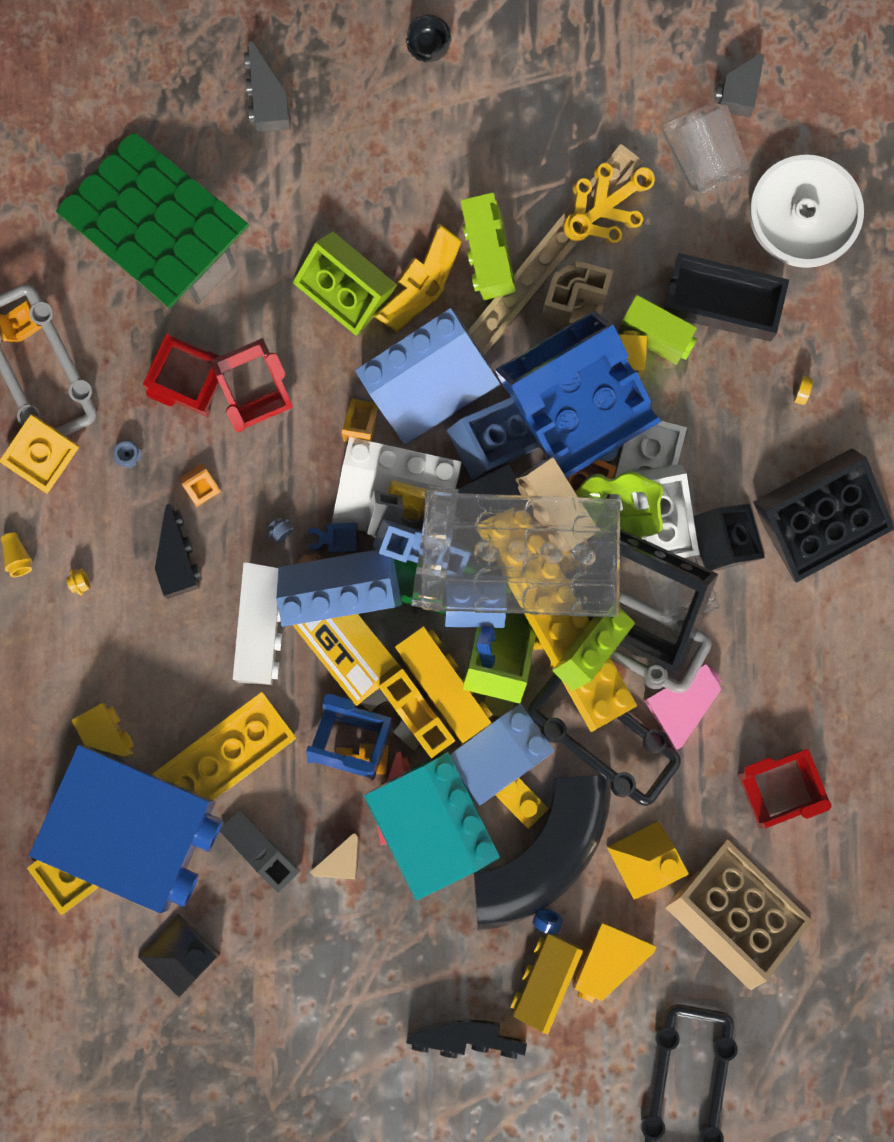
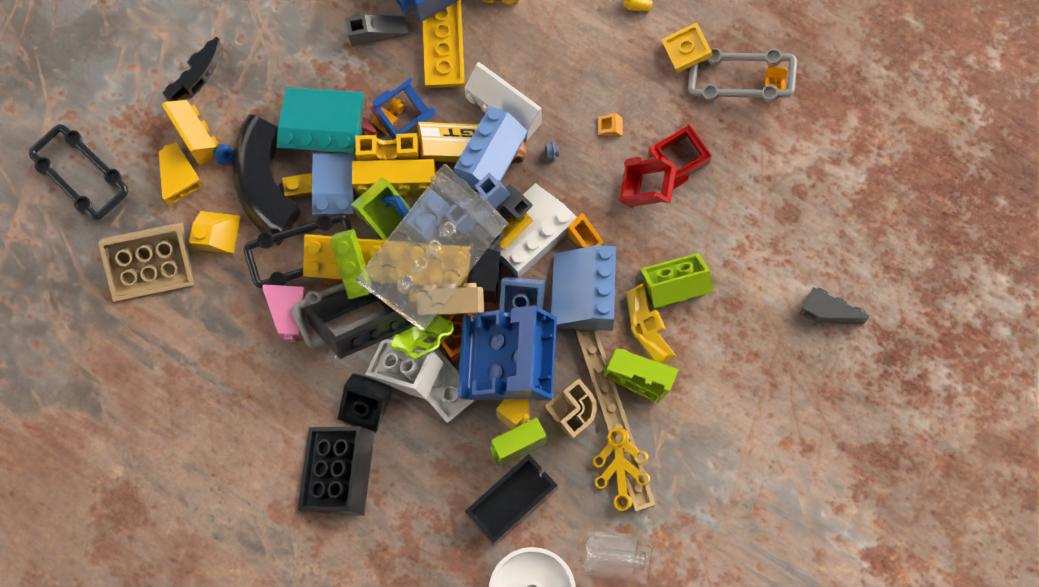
camera: 130 degrees right, 10 degrees down
green piece [56,132,249,309] -> none
yellow plate [66,568,91,595] -> none
sand blue plate [113,440,141,468] -> none
black slope [155,504,202,599] -> none
blue plate [308,522,359,553] -> none
tan slope [310,832,359,879] -> none
black hair [406,14,452,63] -> none
red piece [738,749,832,829] -> none
yellow tile [793,375,813,405] -> none

